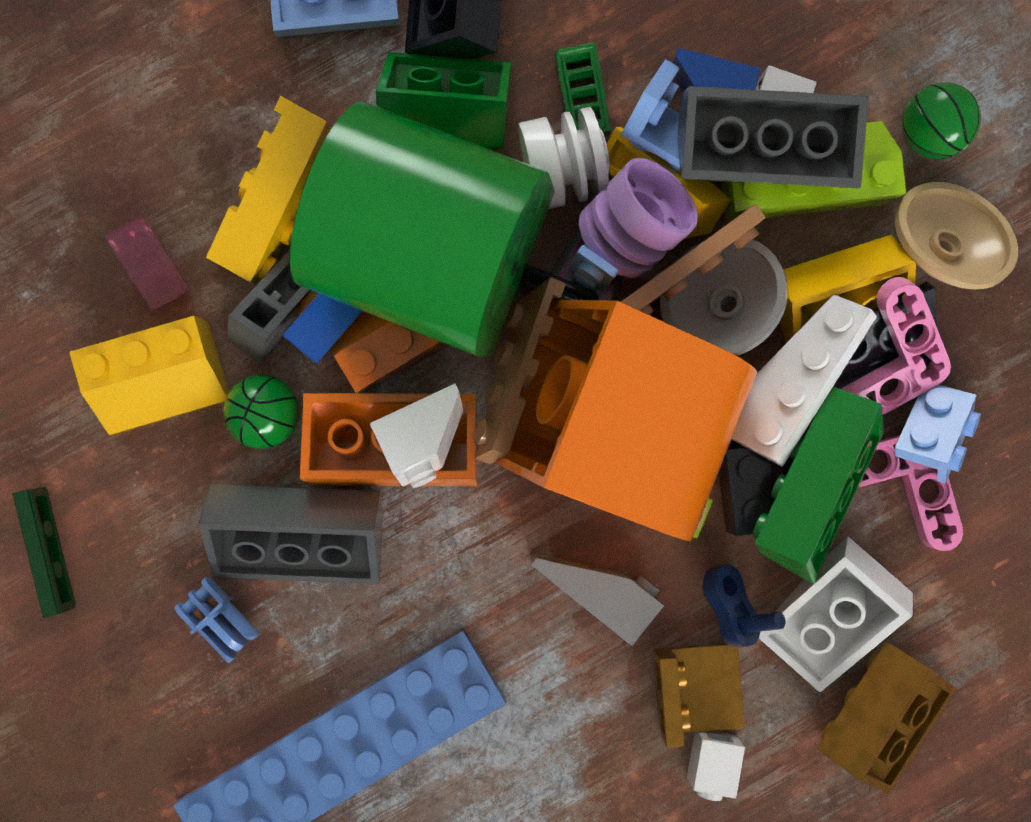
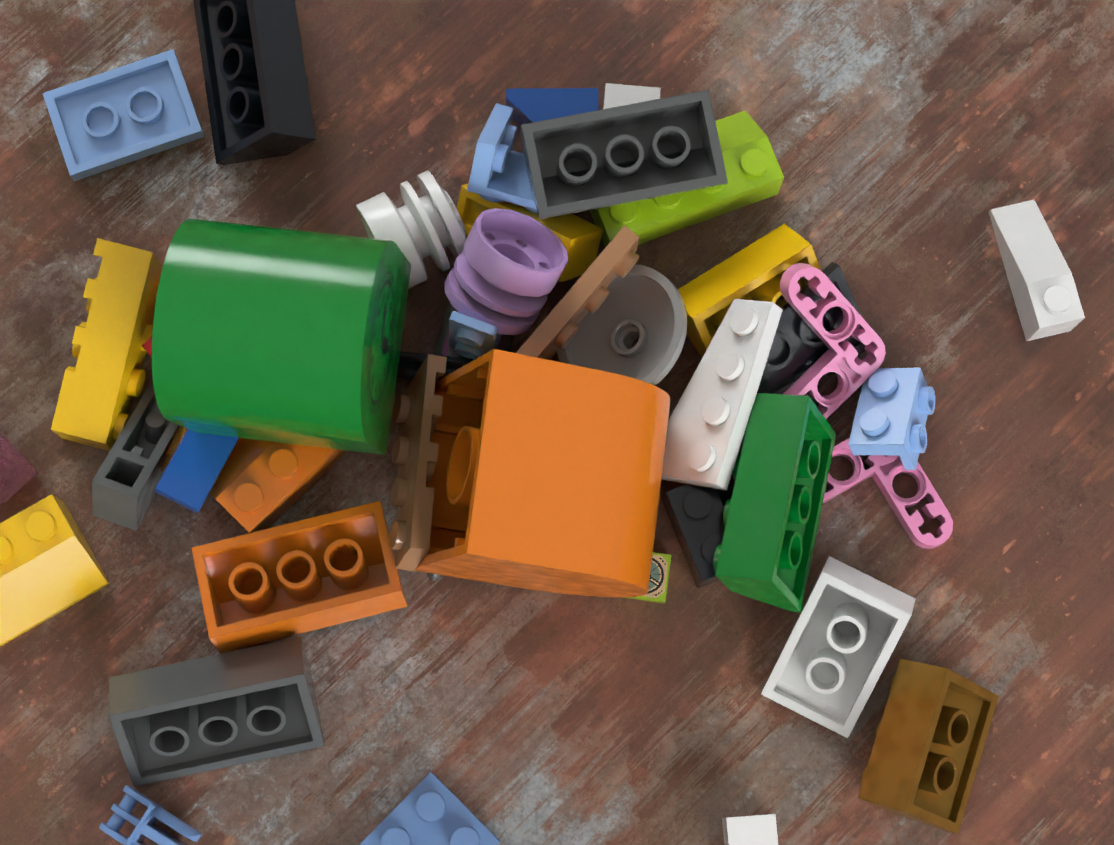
camera: 15 degrees left, 10 degrees down
green piece [223,374,300,450] -> none
white slope [370,384,463,488] -> none
green slope [376,52,511,149] -> none
light grey slope [530,554,664,646] -> none
green slope [554,42,611,134] -> none
pearl gold bracket [653,643,745,748] -> none
dark blue piece [702,564,786,648] -> none
tan dish [895,182,1018,289] -> none
green piece [901,82,981,160] -> none

